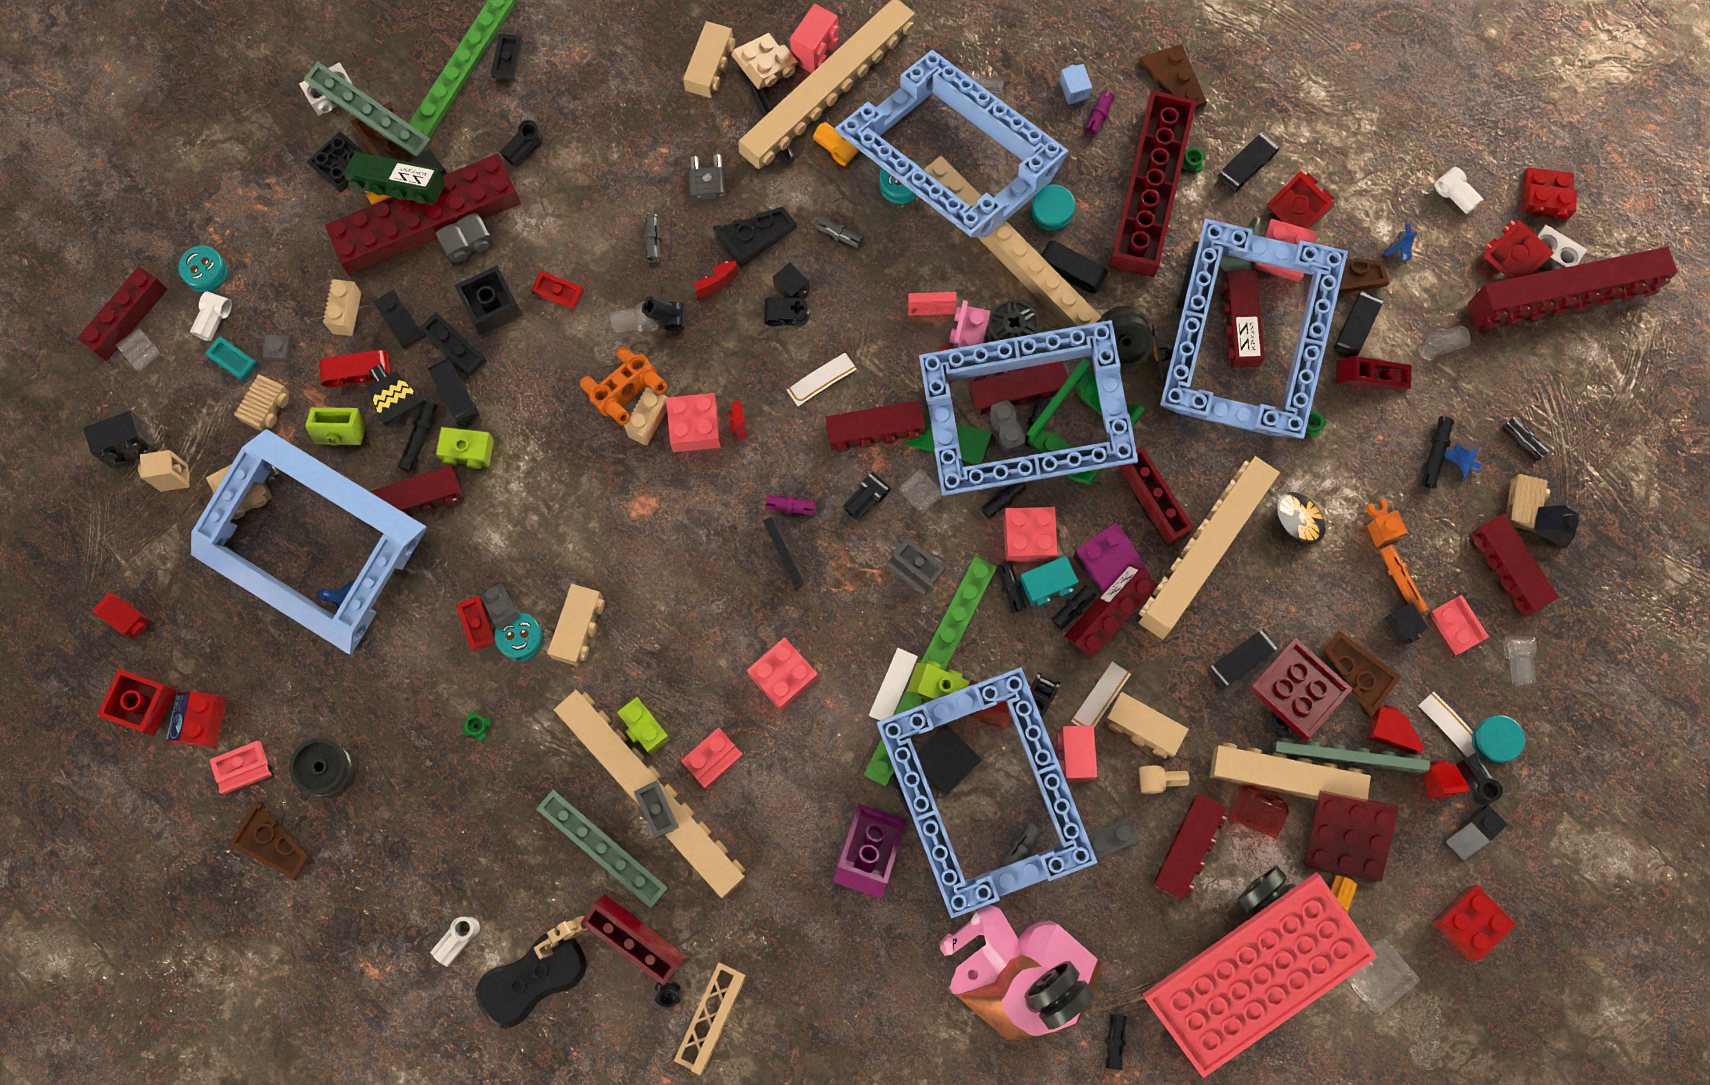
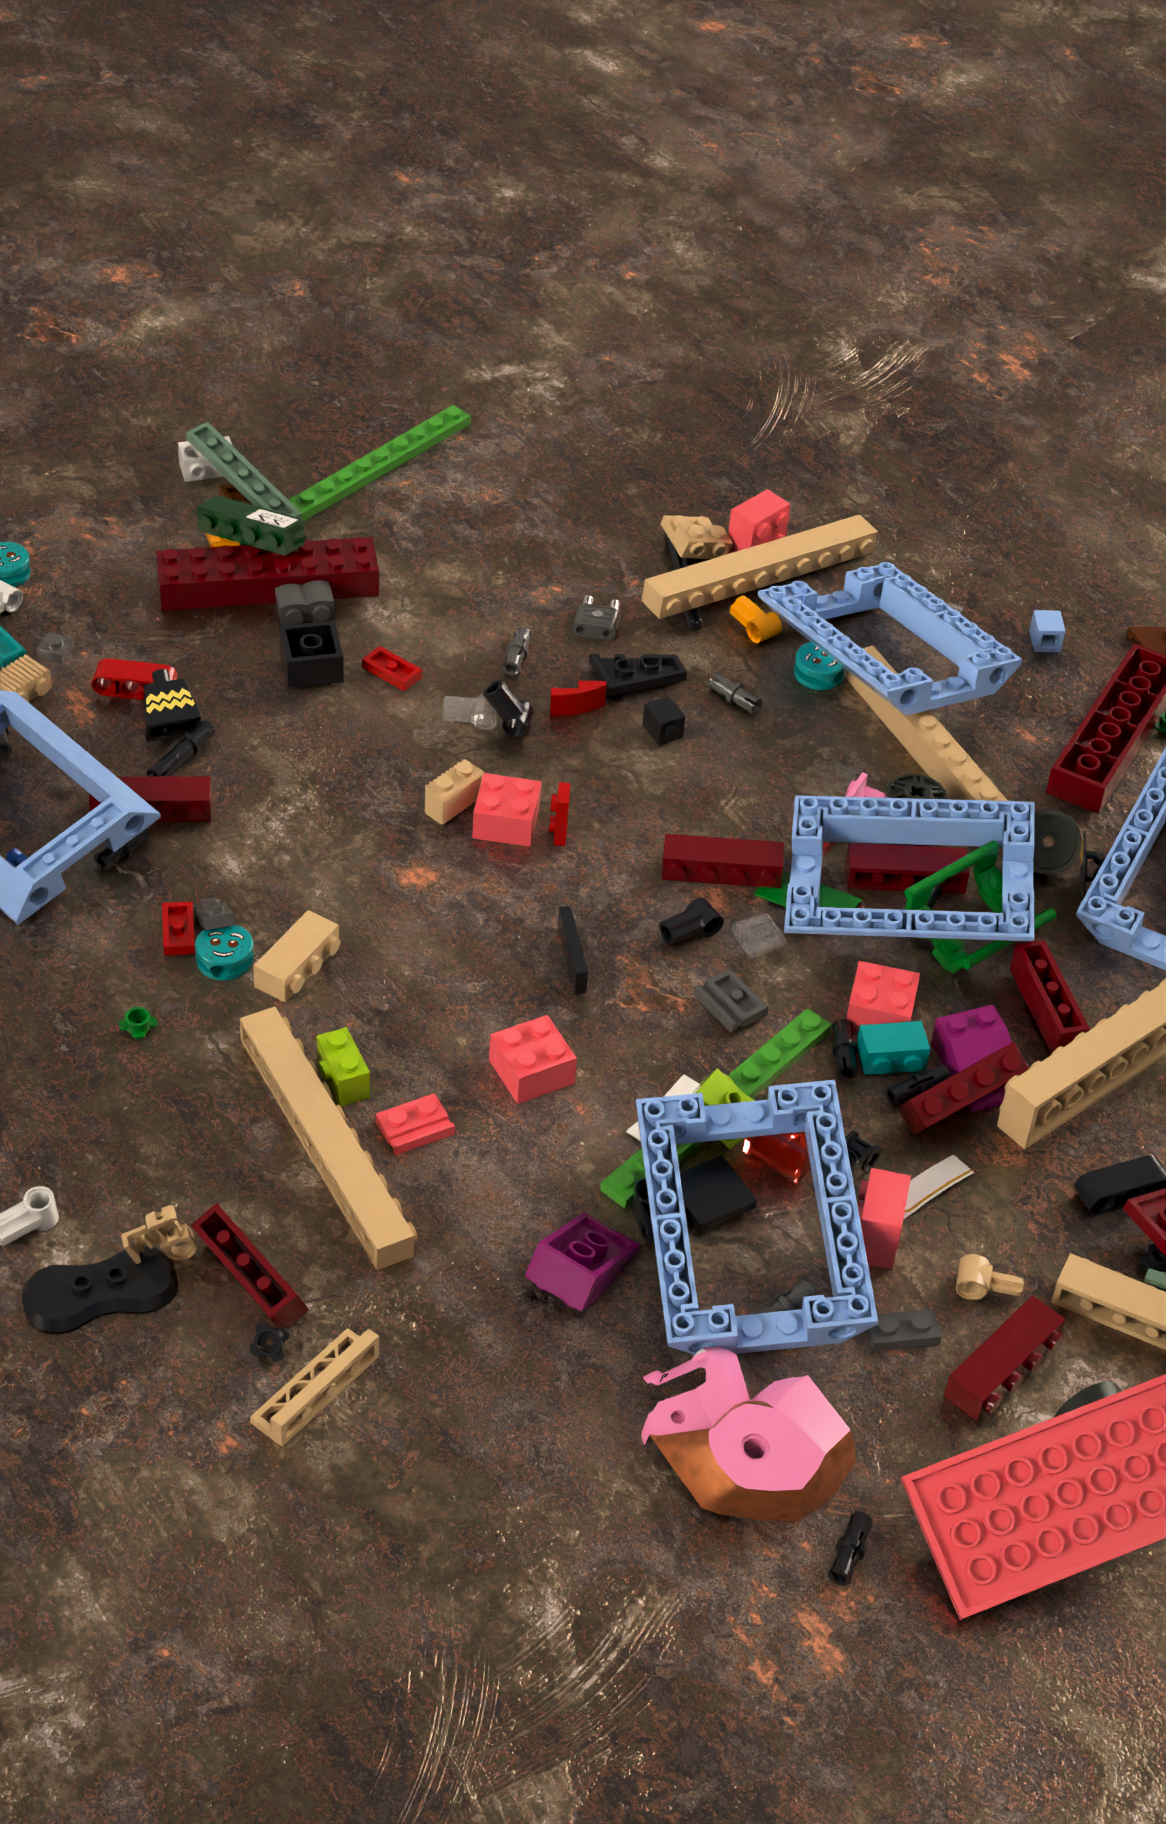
camera: 10 degrees right, 30 degrees down
lime brick [305,407,366,446] -> none
black tile [307,131,366,193] -> none
tan brick [323,279,362,336] -> none
black slope [373,289,424,349] -> none
black plate [419,312,486,377] -> none
black beam [428,358,480,426] -> none
lime brick [436,427,494,469] -> none
black plate [491,33,523,81] -> none
black piece [500,120,543,167] -> none
sand green plate [536,790,669,909] -> none
orange piece [580,346,667,425] -> none
dark grey plate [633,780,679,839] -> none
tan brick [683,21,736,98] -> none
black piece [764,297,810,327] -> none
magenta pin [765,494,815,516] -> none
white sticker [787,353,857,406] -> none
coral plate [908,292,957,316] -> none
black pin [980,482,1027,520] -> none
dark grey brick [989,400,1025,458] -> none
pearl dark grey wheel [1024,961,1095,1030] -> none
teal head [1031,184,1075,231] -> none
black beam [1041,241,1108,294] -> none
magenta pin [1083,90,1115,136] -> none
tan brick [1104,692,1189,759] -> none
clear red bracket [1228,785,1289,839] -> none

